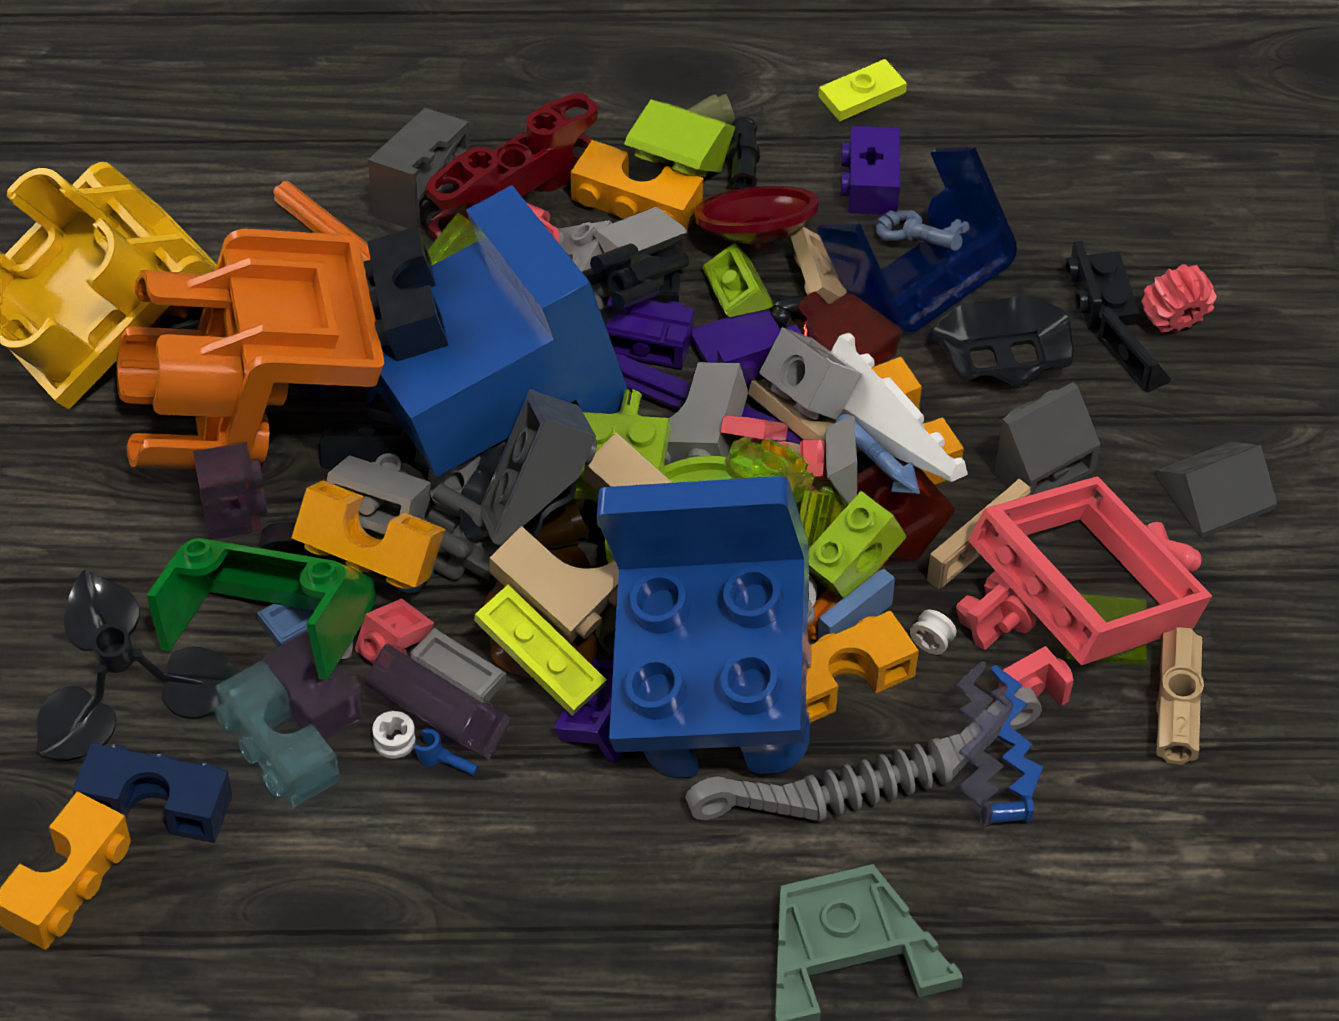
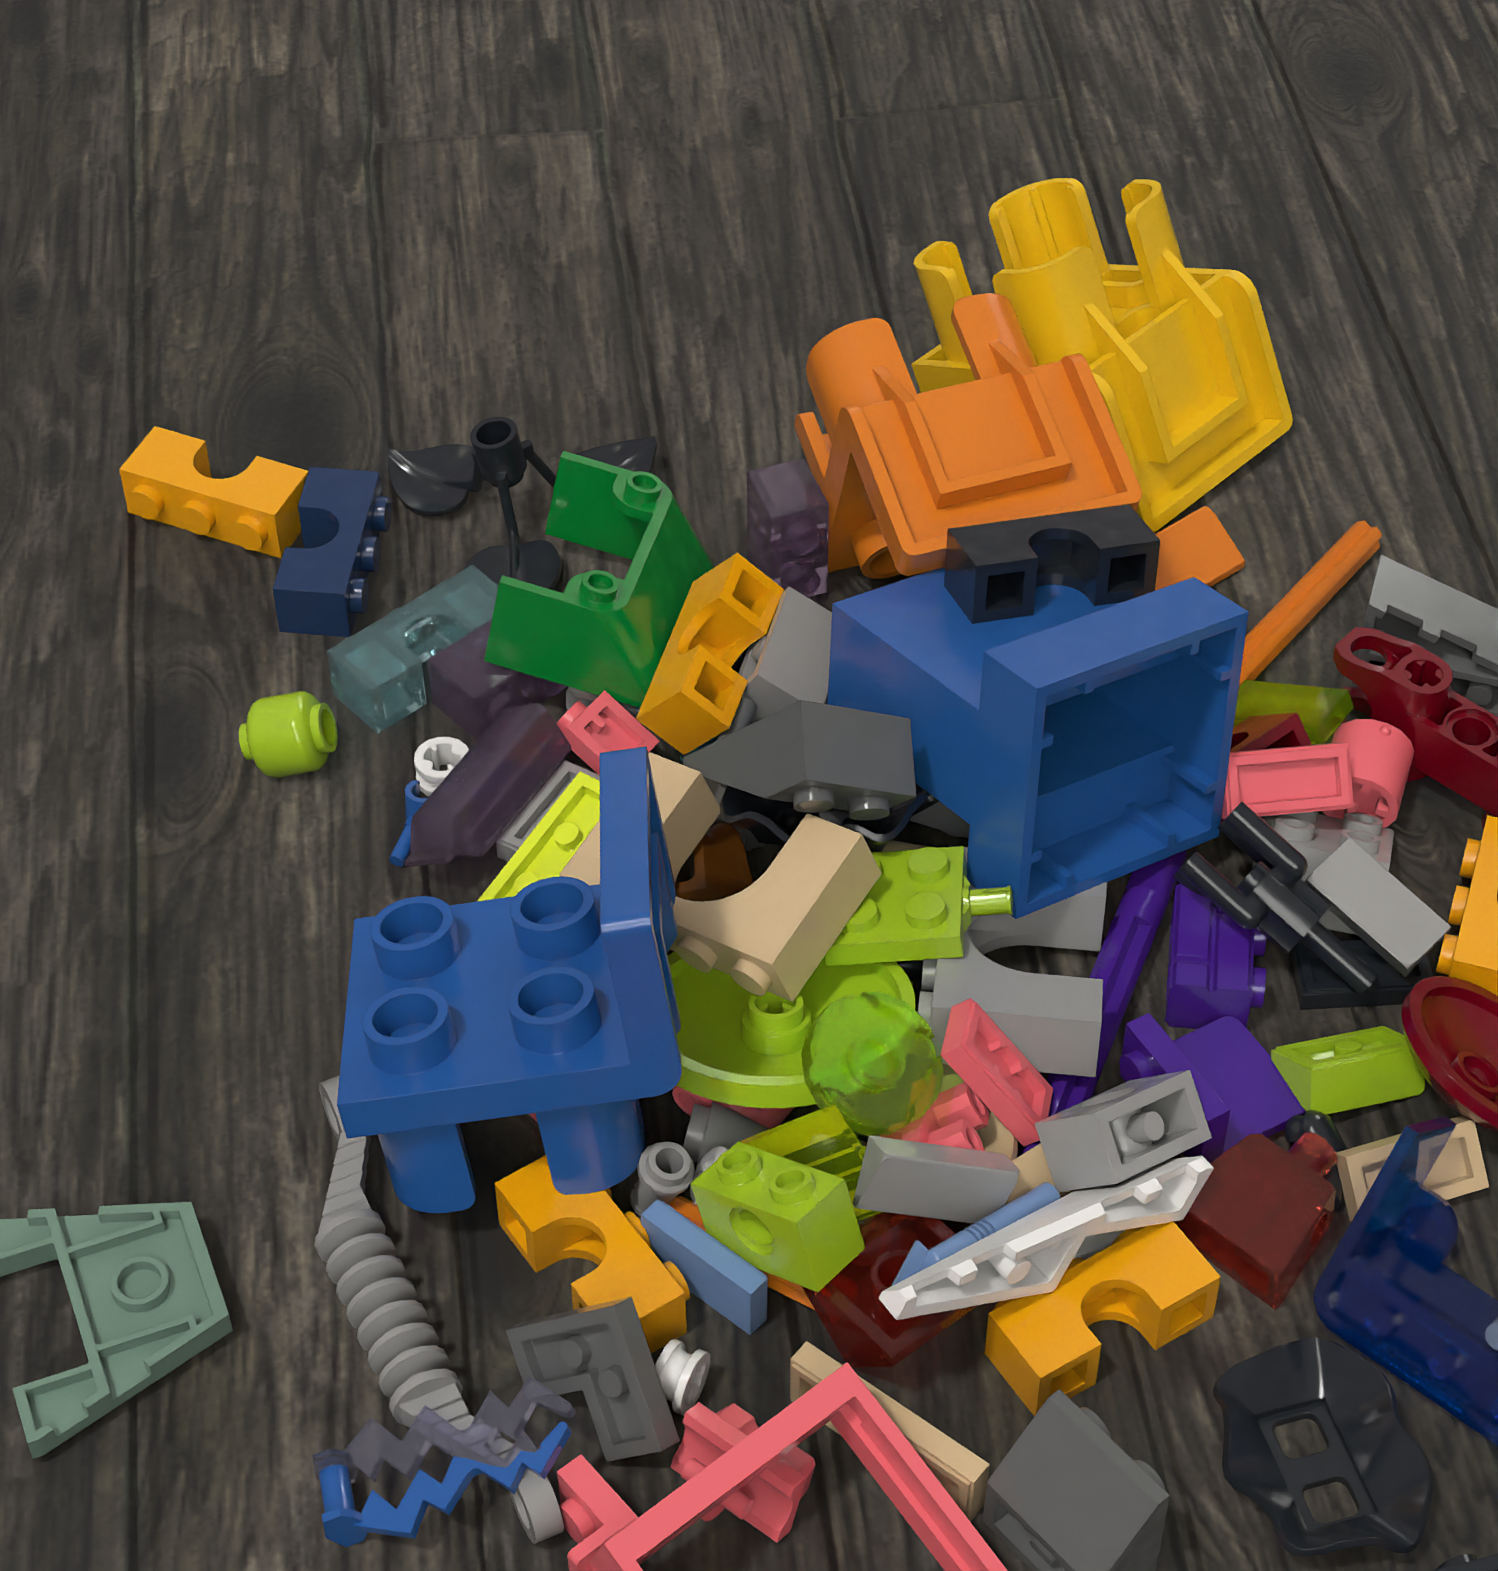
camera: 85 degrees right, 5 degrees down
none -> lime head [239,691,338,778]
none -> dark grey plate [506,1296,680,1462]

